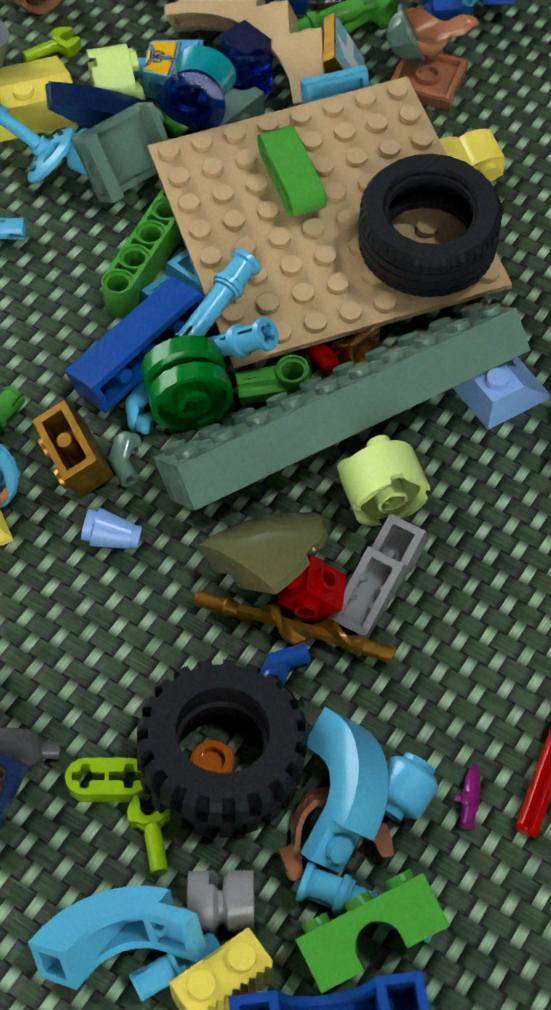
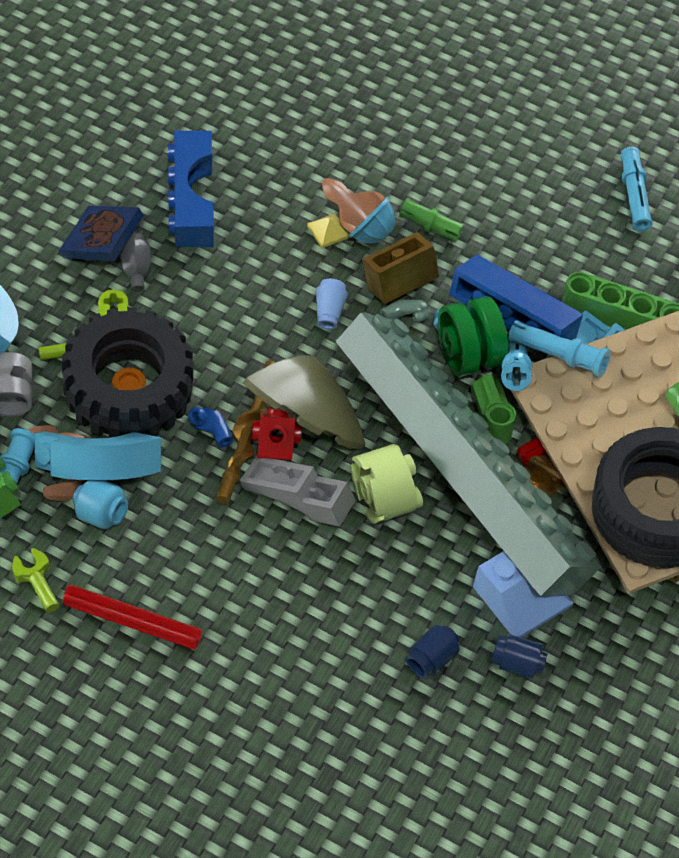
camera: 80 degrees right, 0 degrees up
magenta helmet [453,764,481,830] -> none
none -> lime bar [12,548,59,613]

